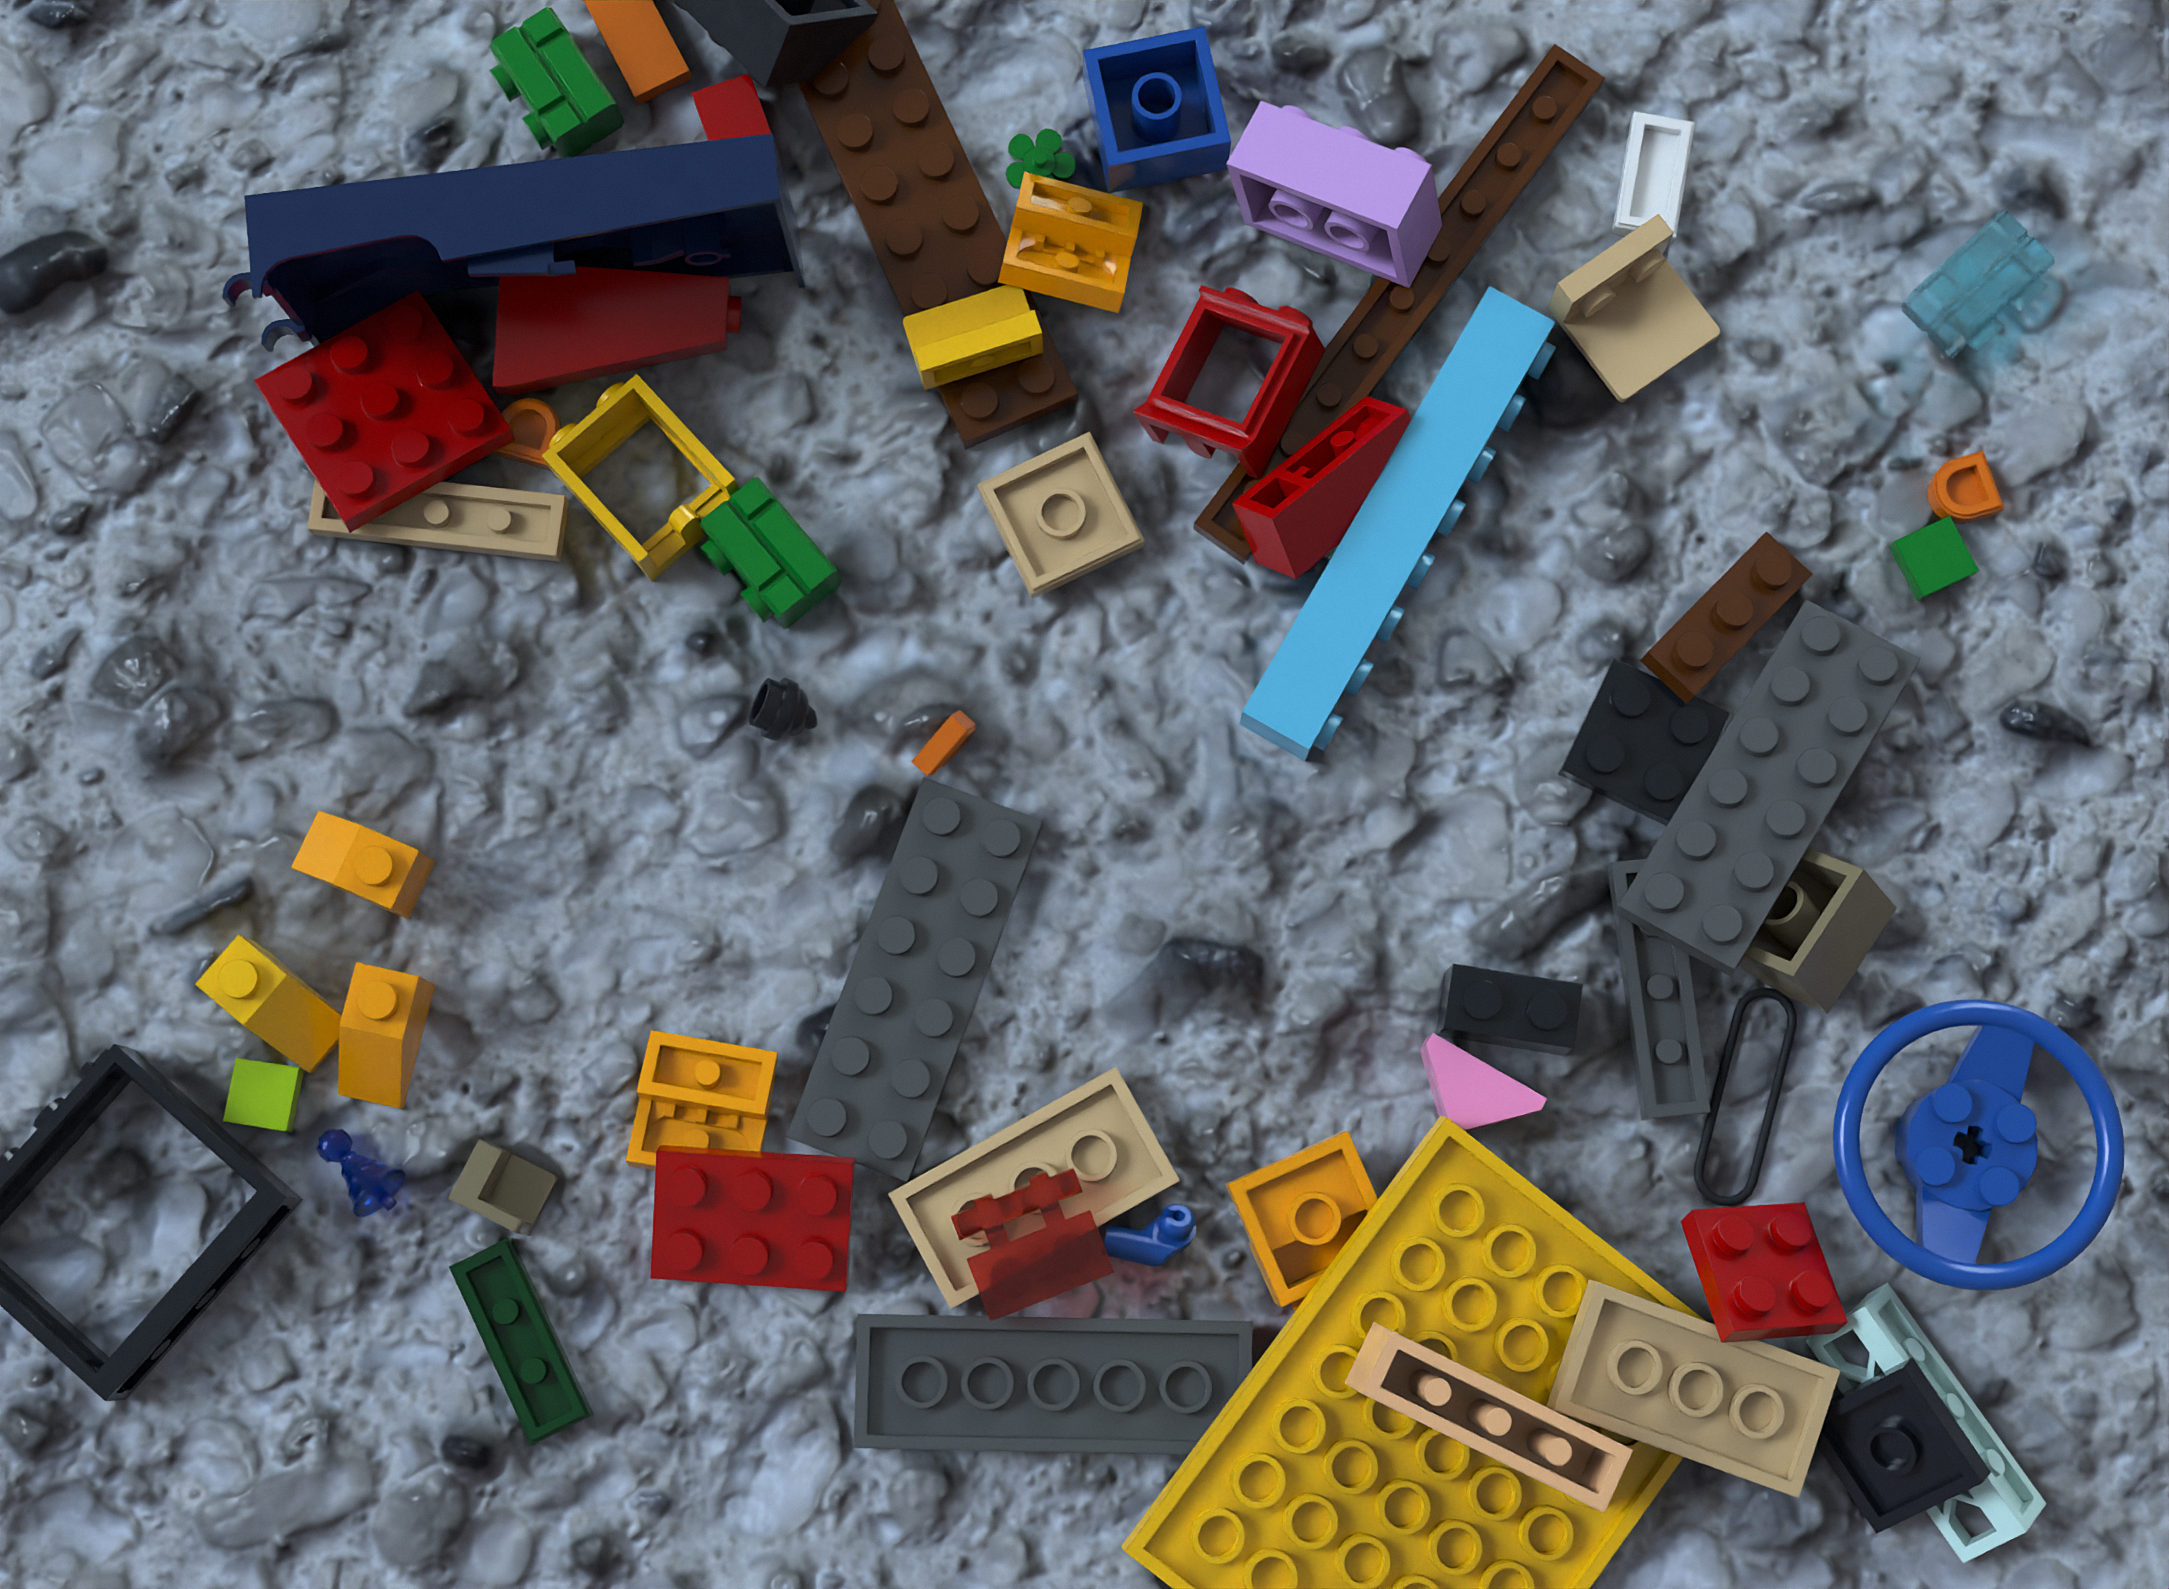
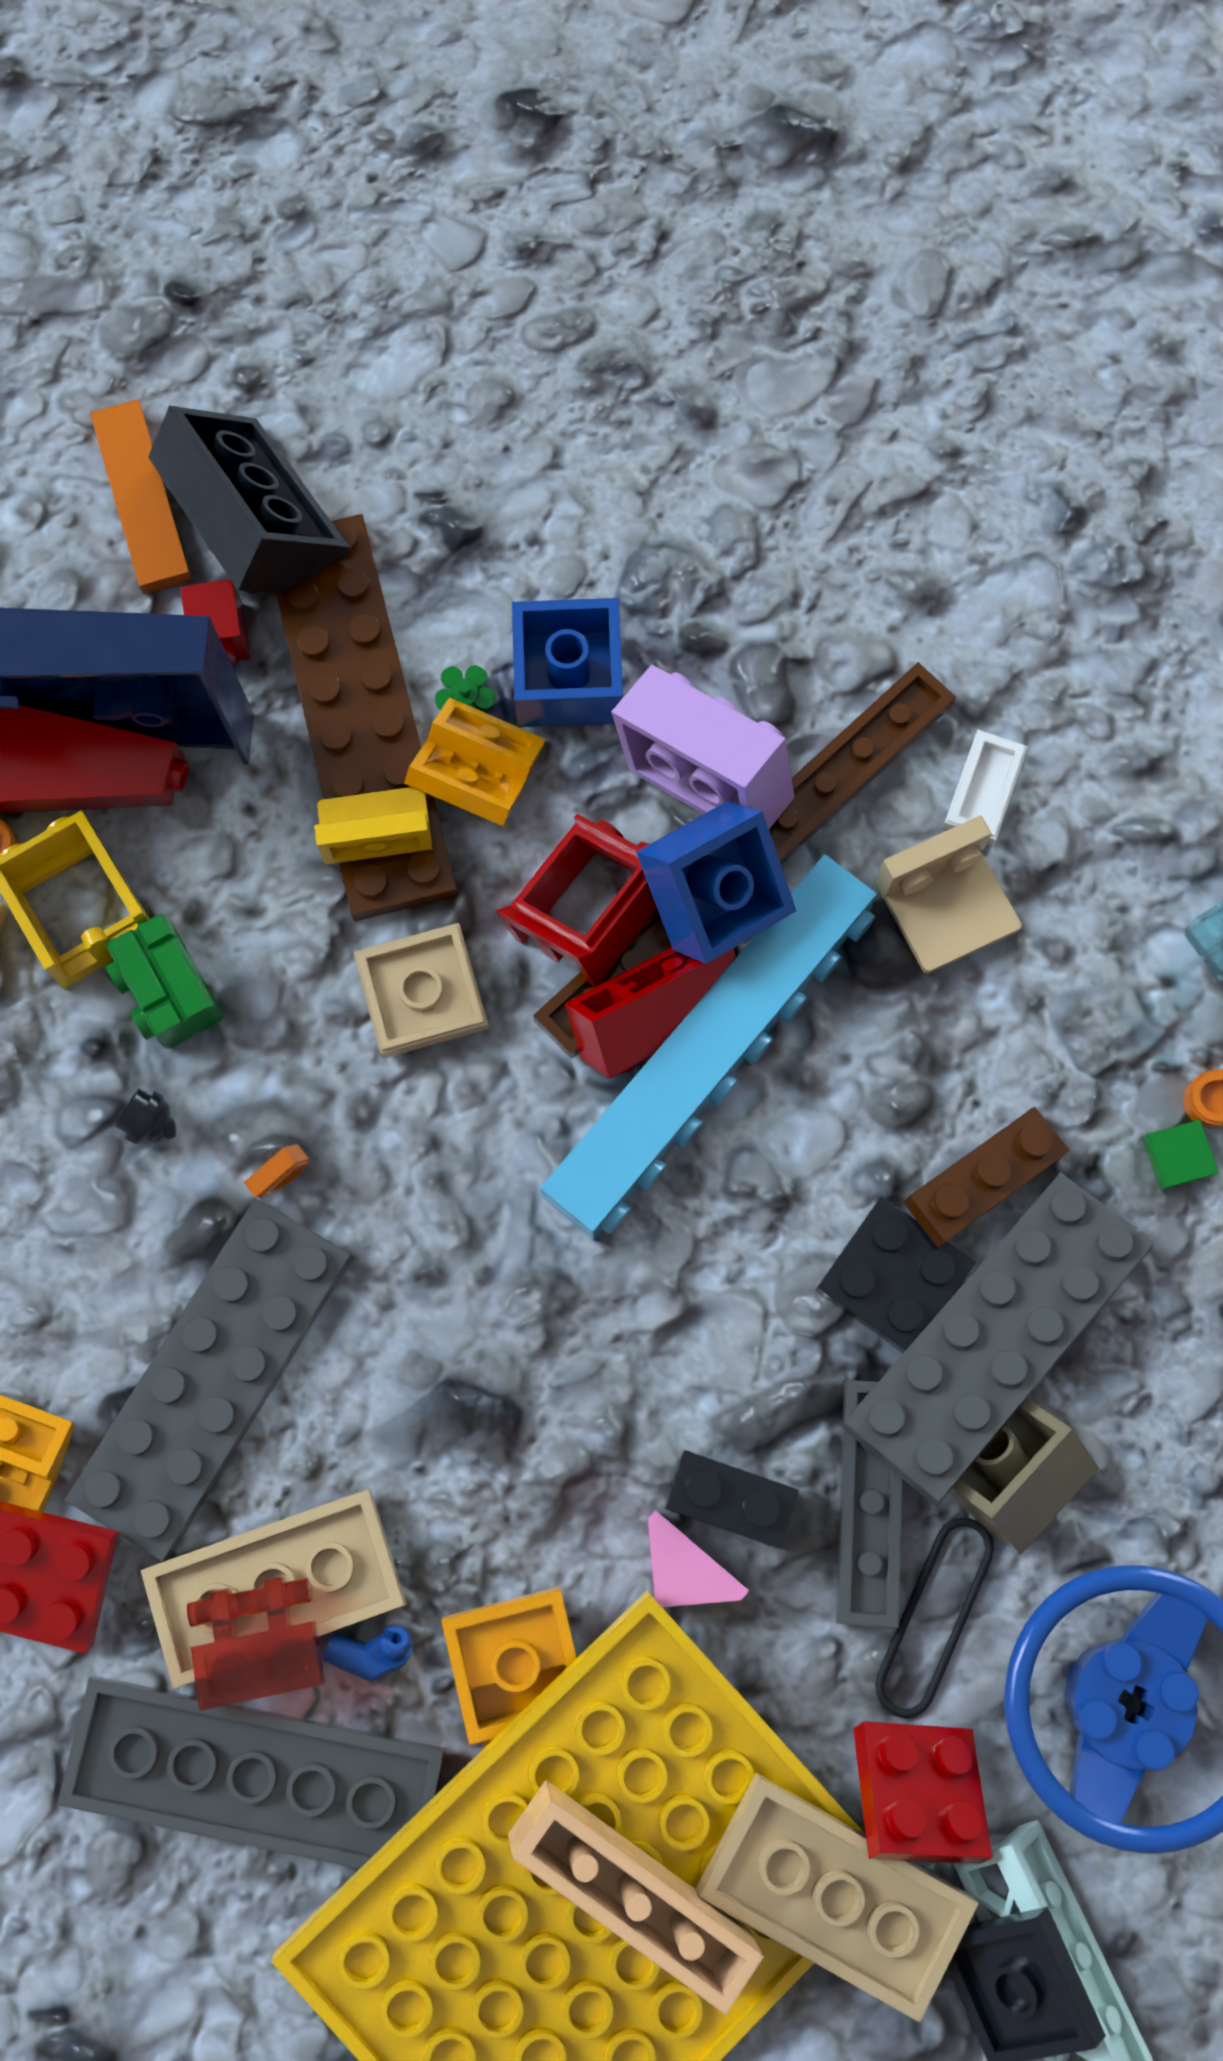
camera: 10 degrees right, 5 degrees down
green brick [489,7,625,158] -> none
none -> blue brick [636,801,797,964]

